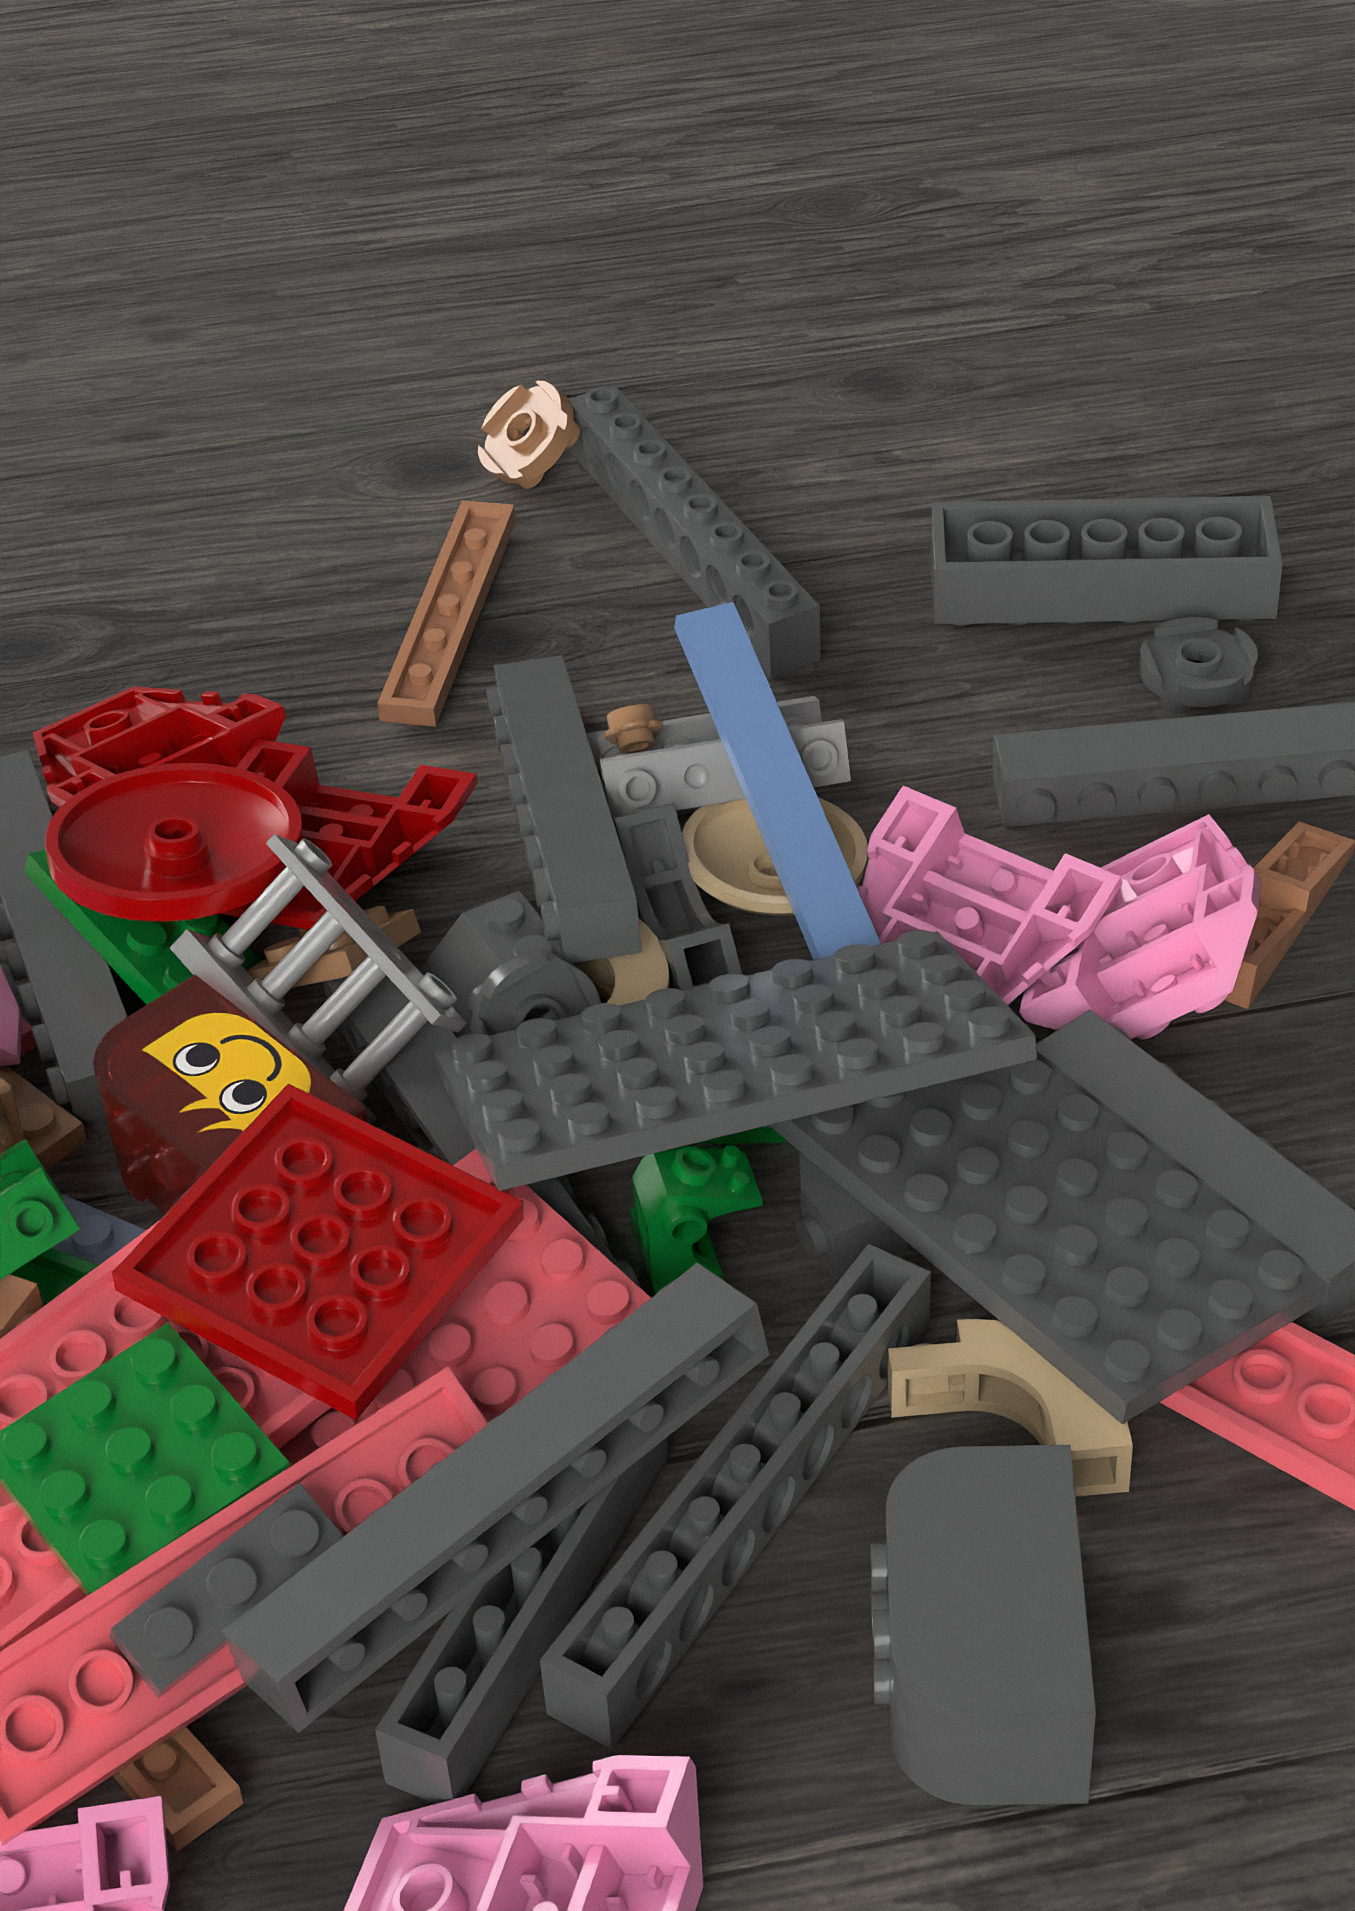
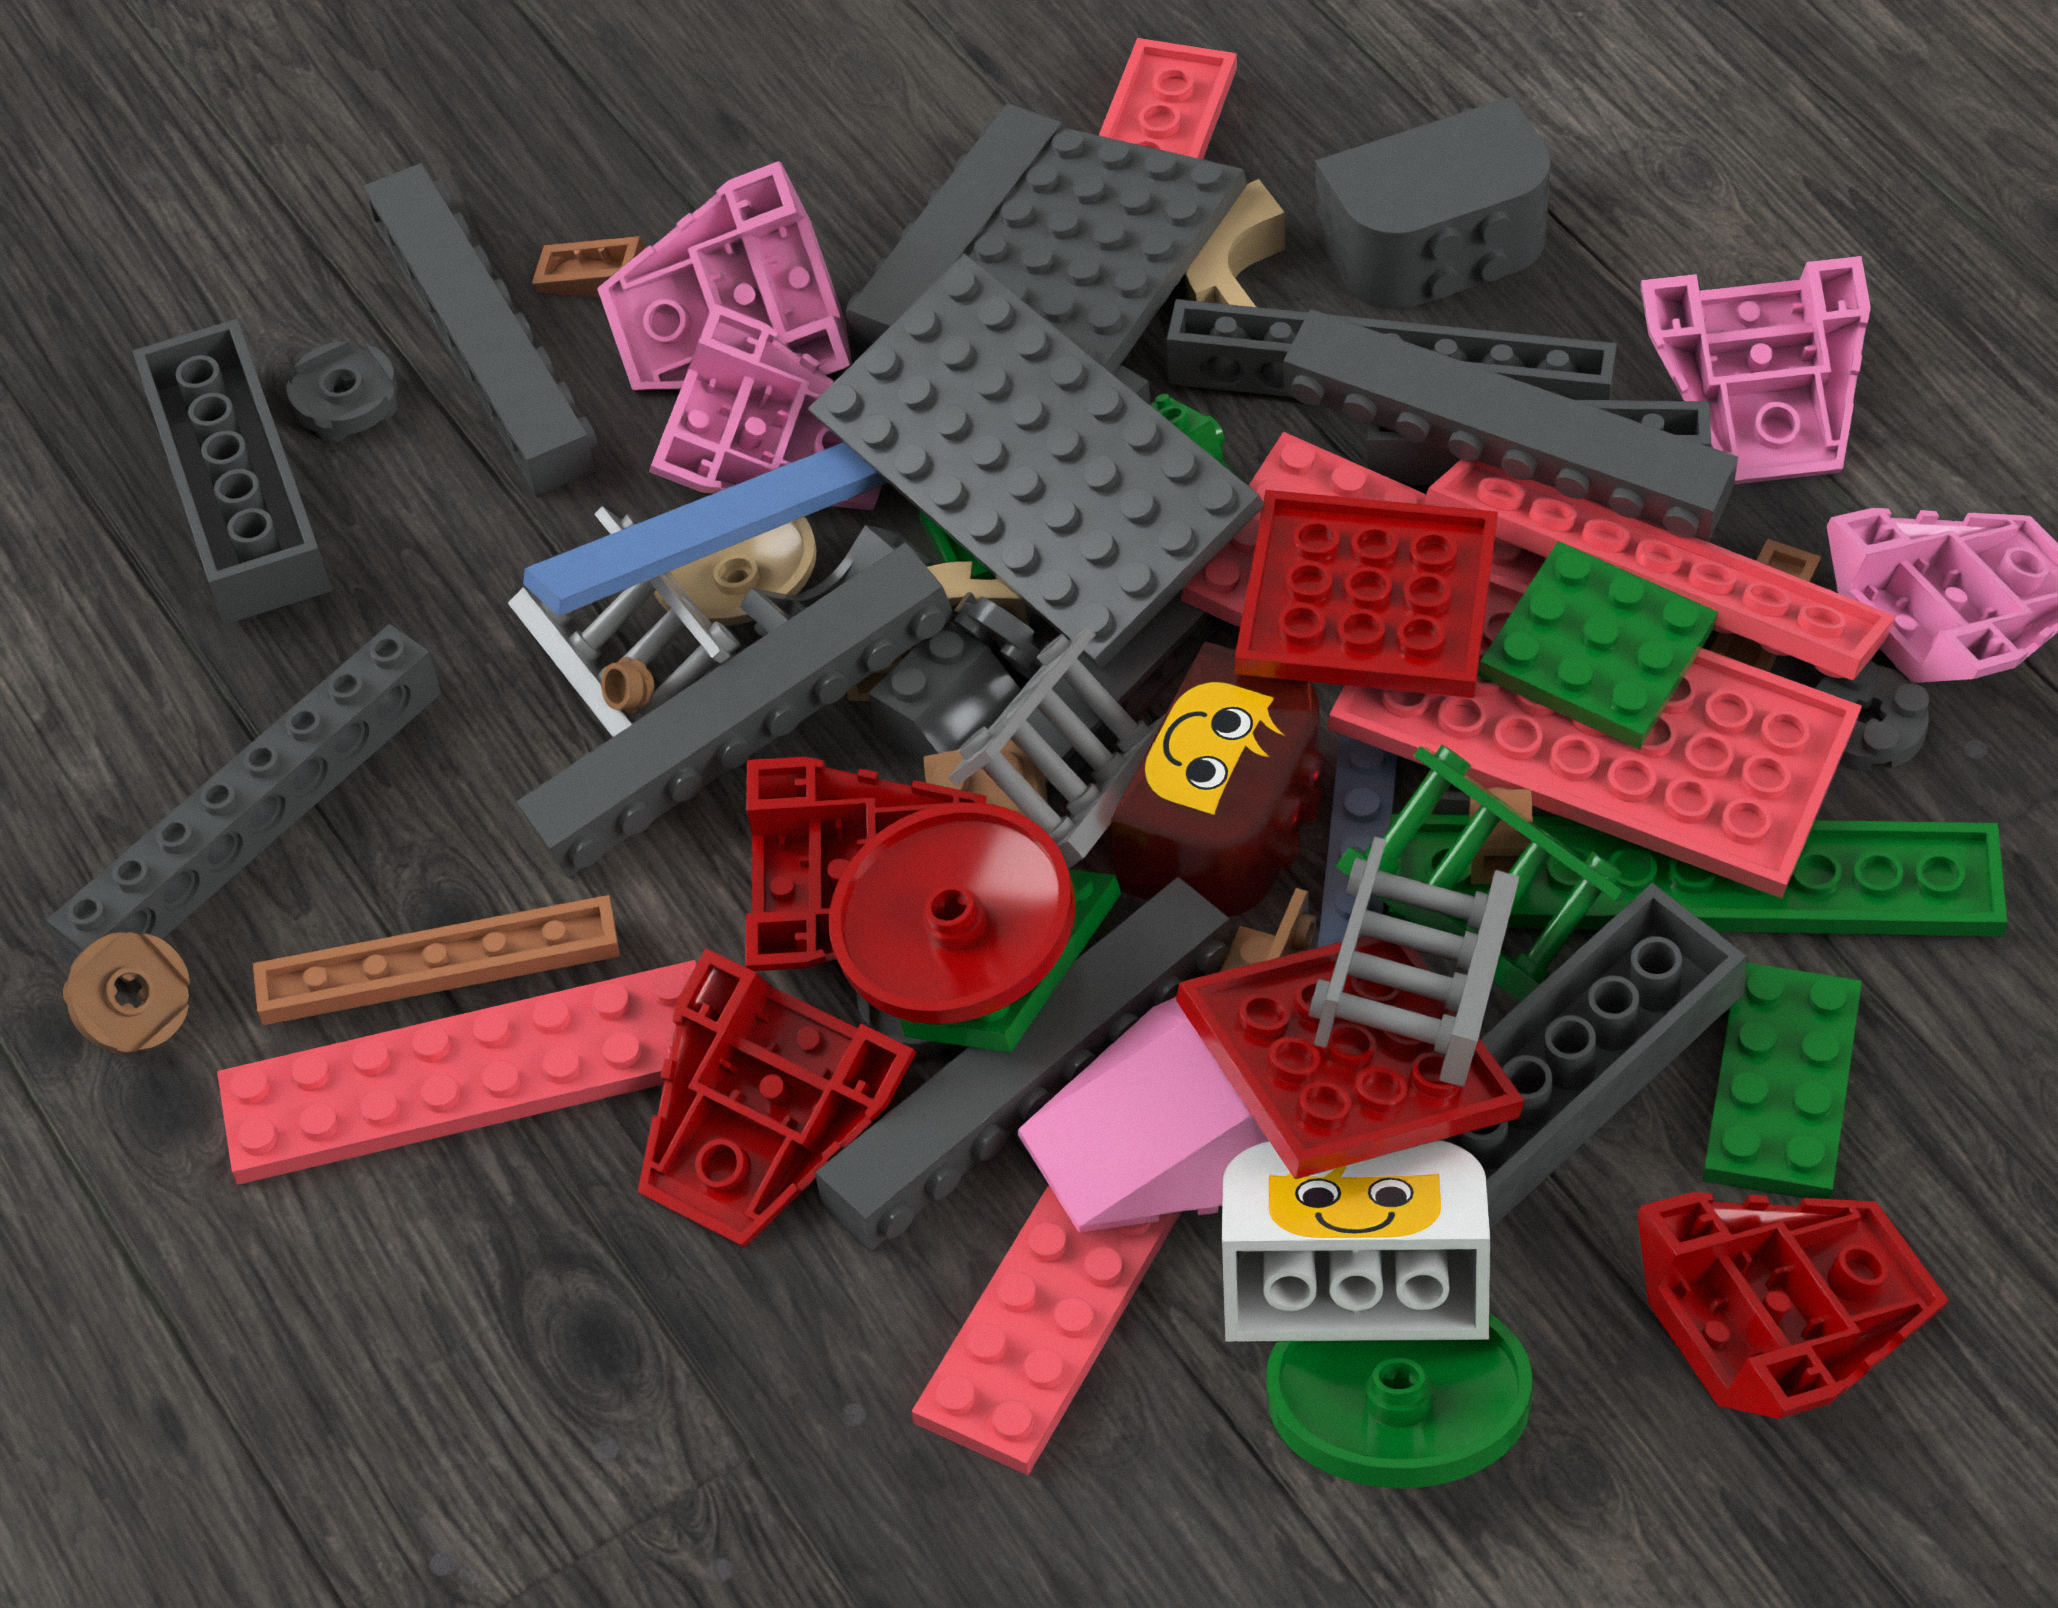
camera: 110 degrees left, 10 degrees up
dark grey plate [109,1483,344,1699] -> none
none -> coral plate [217,960,696,1185]

